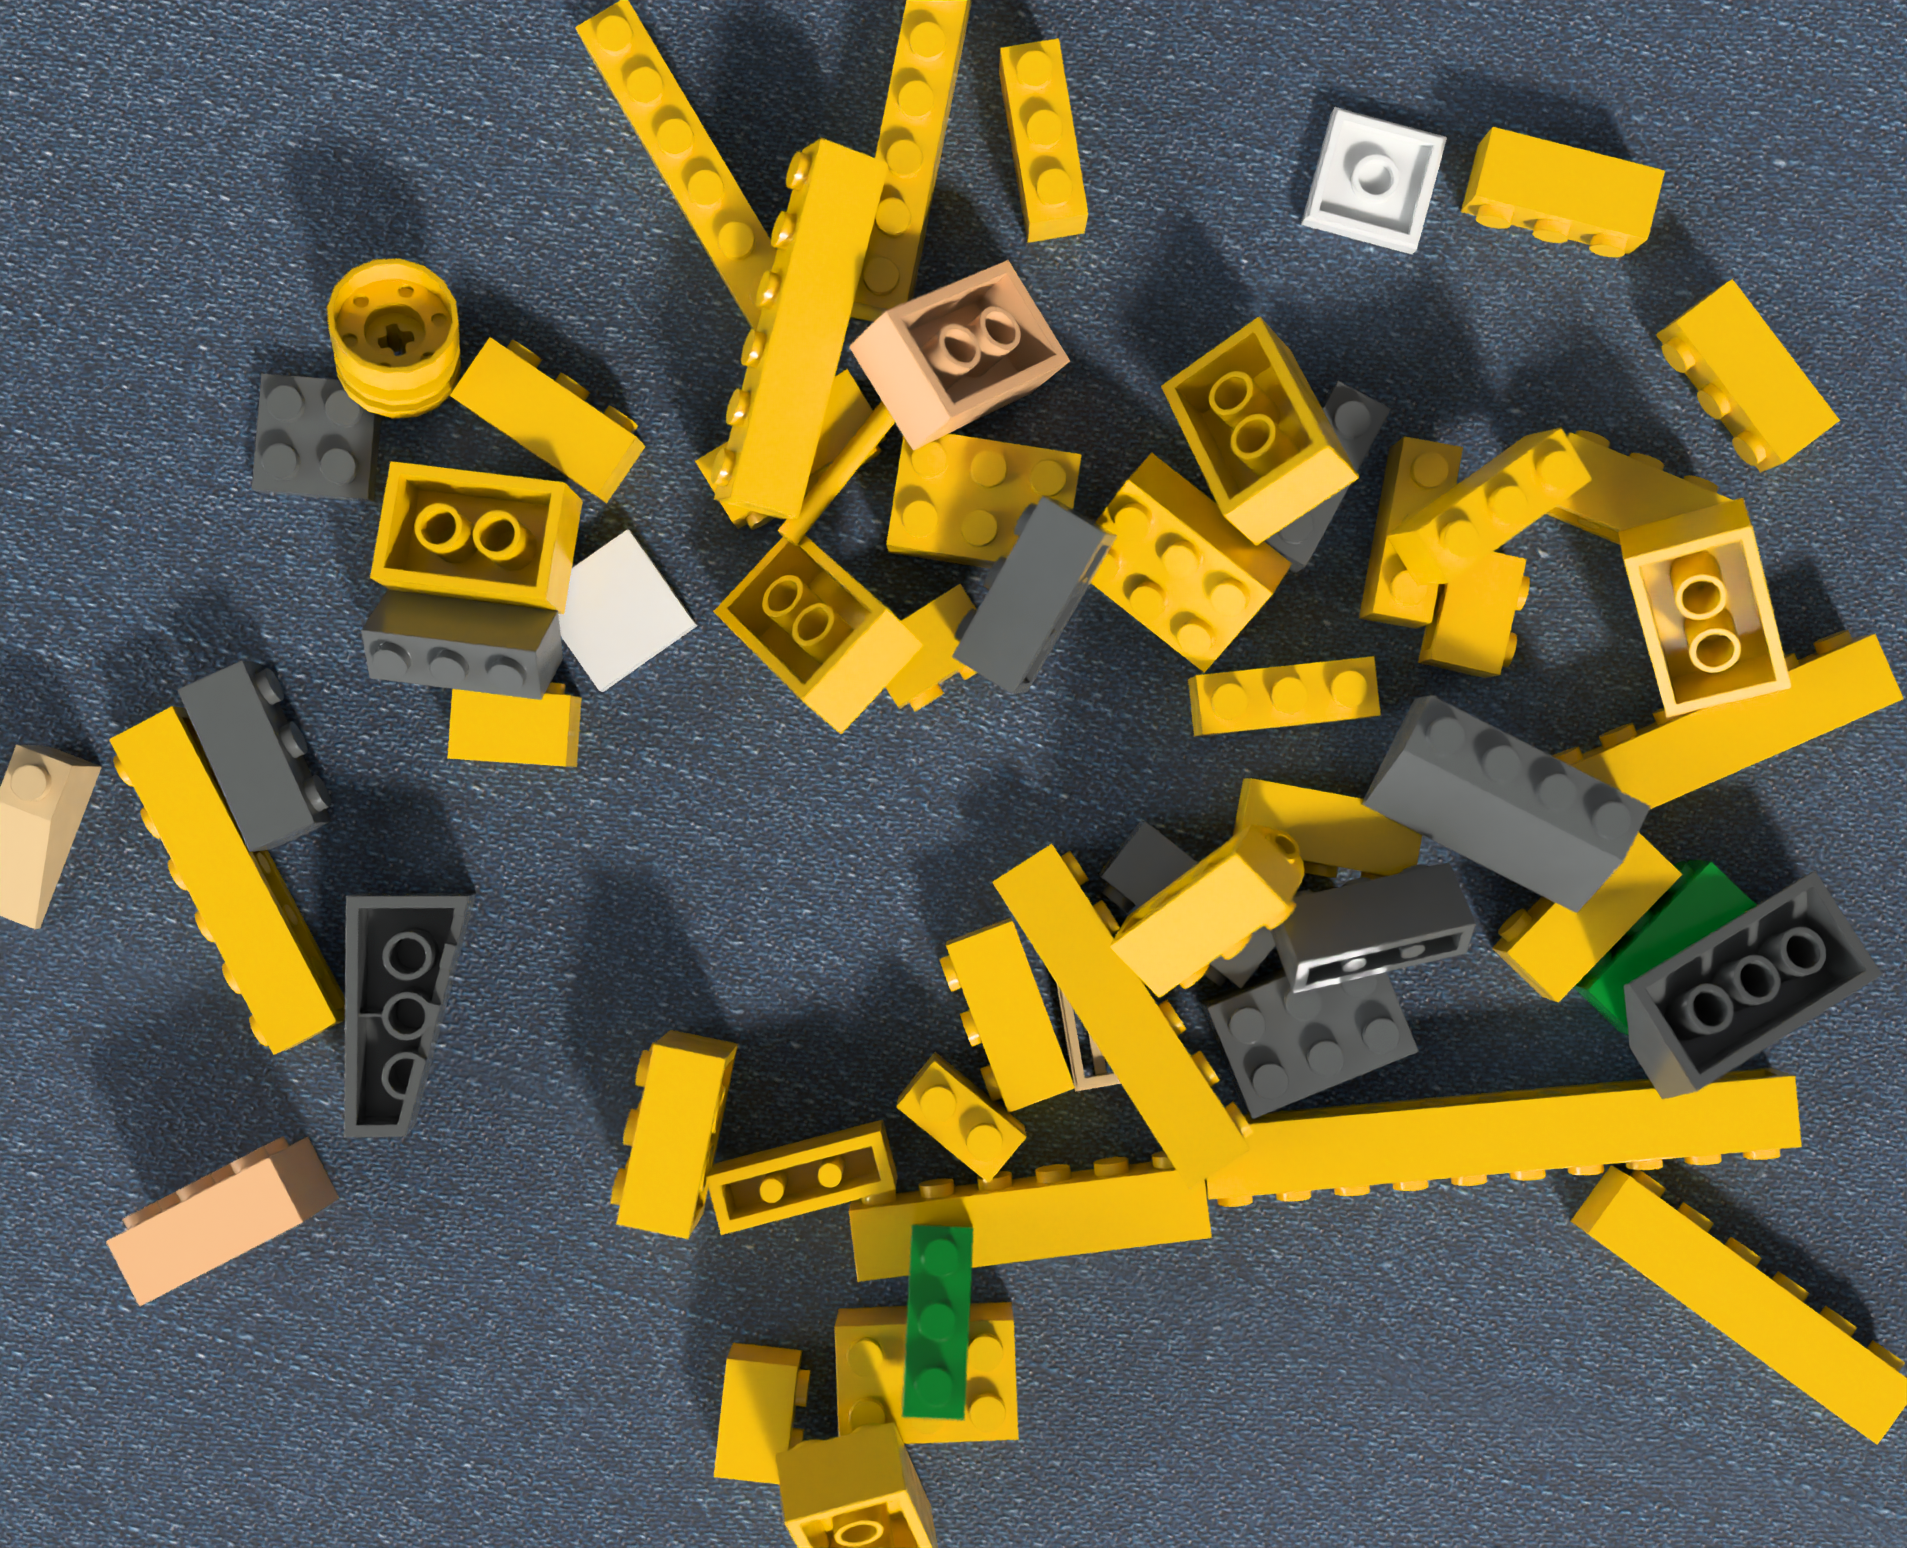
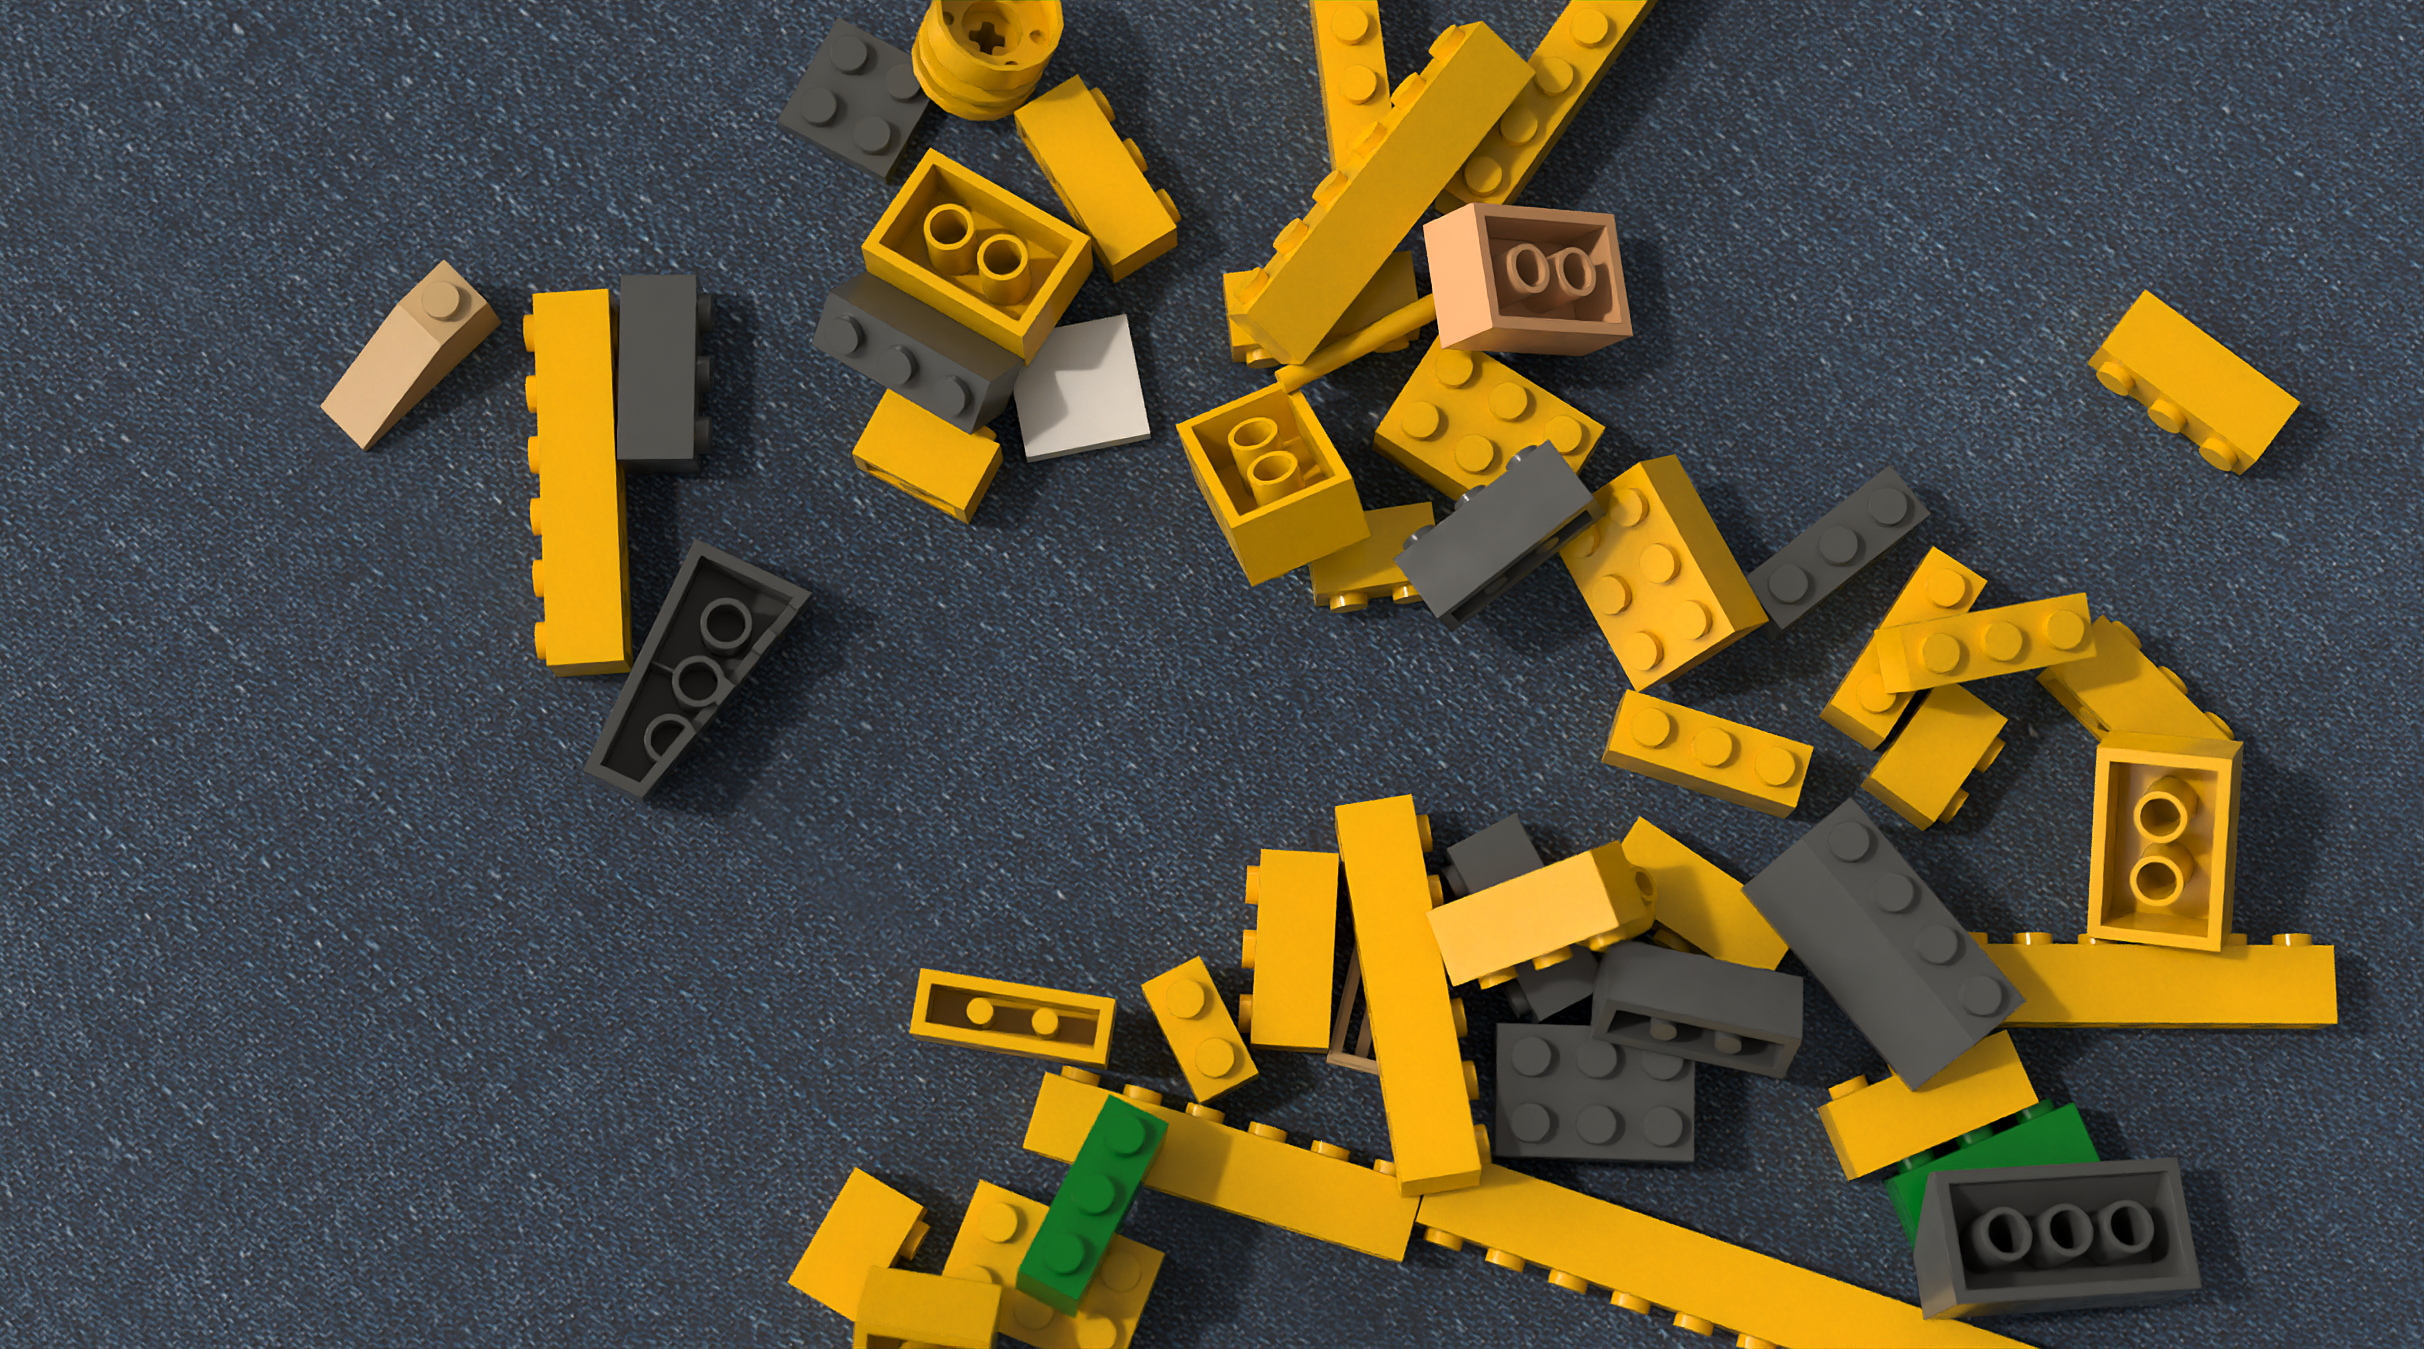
camera: 25 degrees right, 10 degrees down
light nougat brick [106,1136,339,1307] -> none
yellow brick [611,1030,738,1239] -> none
yellow brick [999,38,1089,243] -> none
yellow brick [1161,316,1359,546] -> none
white tile [1301,107,1447,255] -> none
yellow brick [1656,279,1840,472] -> none

